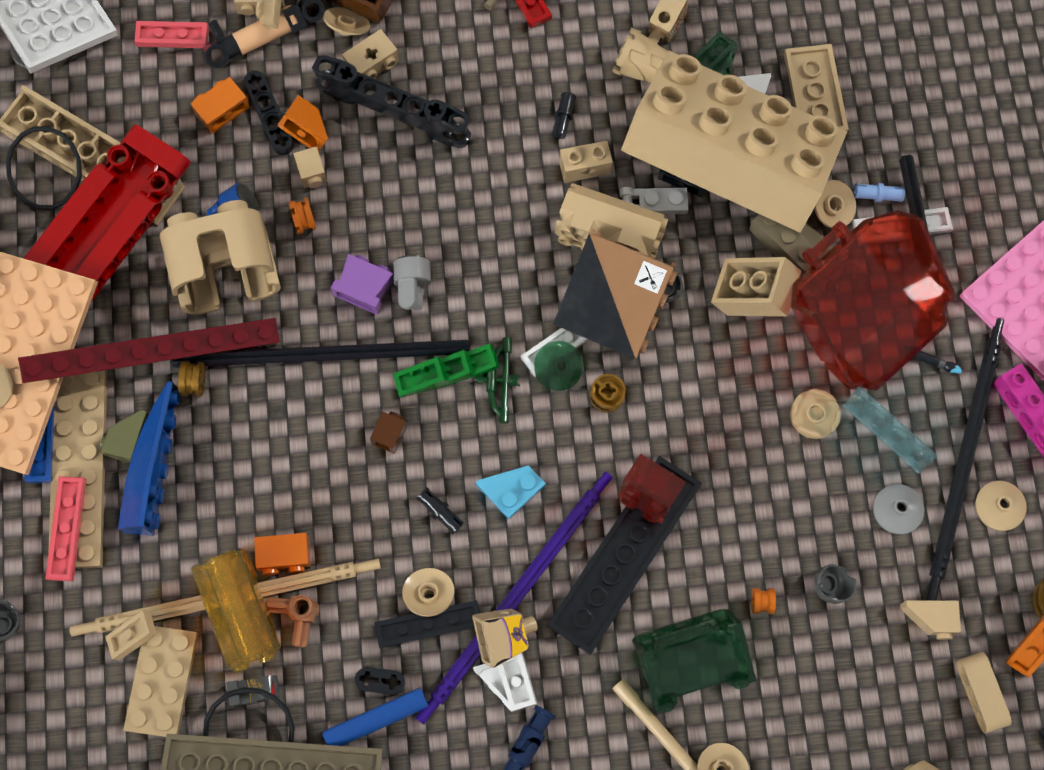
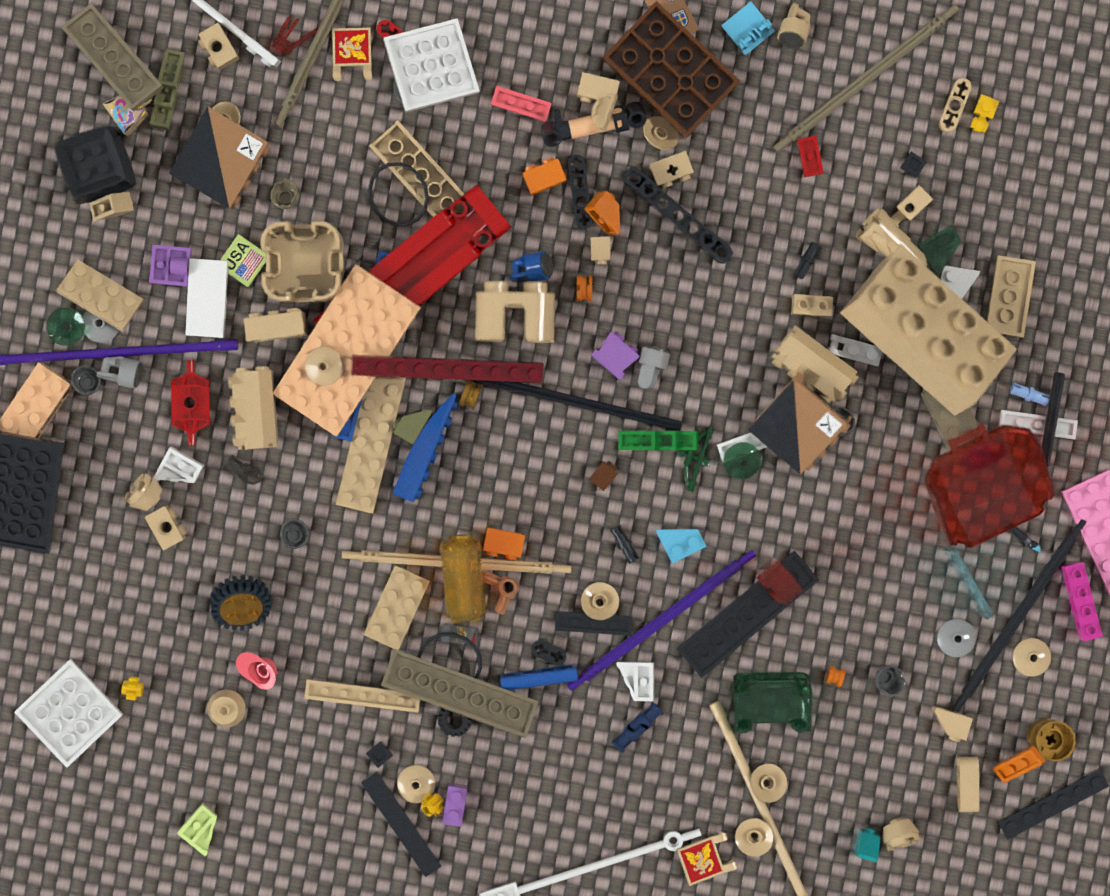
camera: 20 degrees right, 15 degrees up
coral tile [45,476,87,582] -> none
tan plate [105,610,157,661] -> none
tan torso [472,609,537,668] -> none
pearl gold wheel [590,374,626,413] -> none
tan brick [711,257,801,316] -> none
tan tile [790,389,841,439] -> none
tan dish [814,180,856,229] -> none

